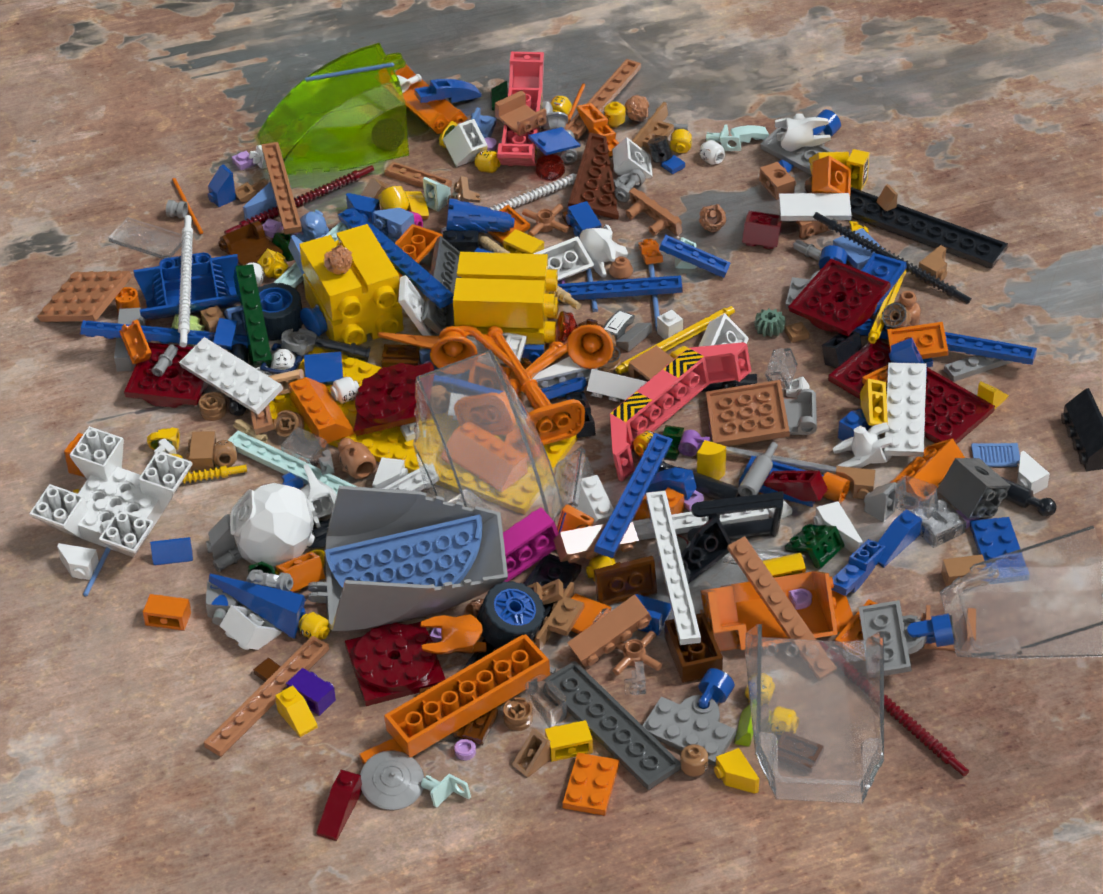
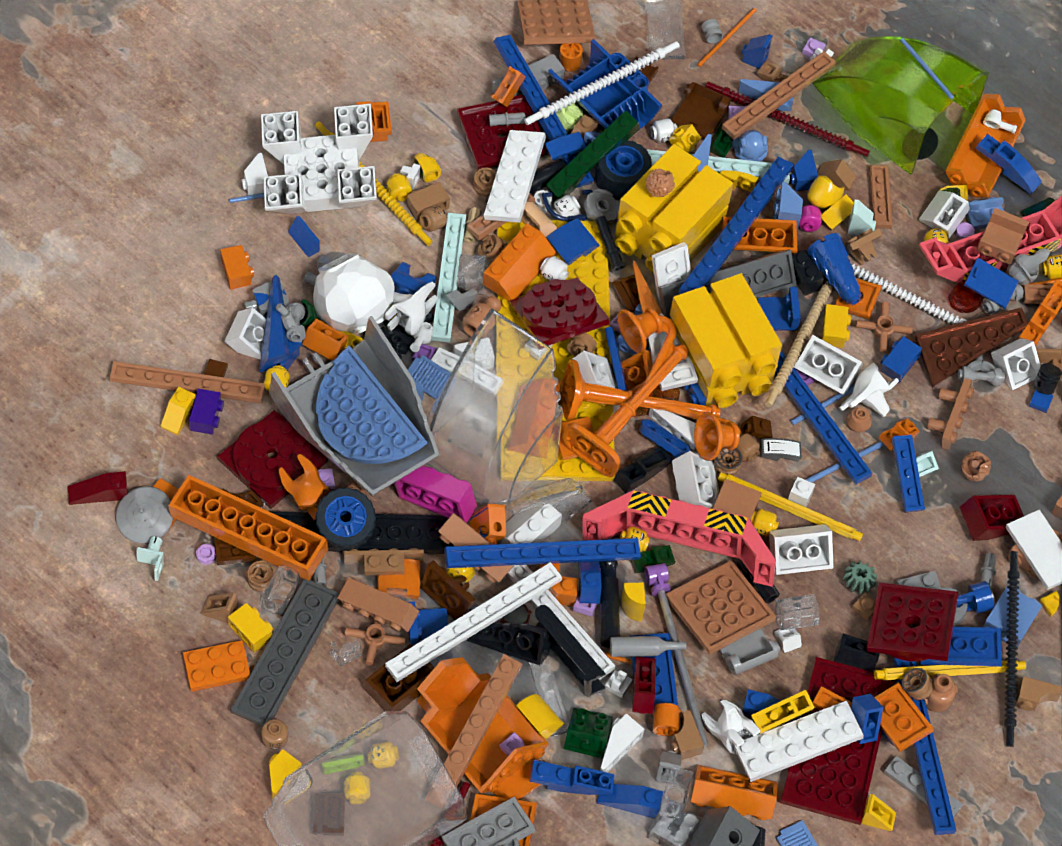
camera: 55 degrees right, 15 degrees up
medium nougat slope [527,579,564,605] -> none
clear red piece [557,311,578,343] -> none
light grey slope [616,323,652,352] -> none
light grey plate [643,668,736,766] -> none

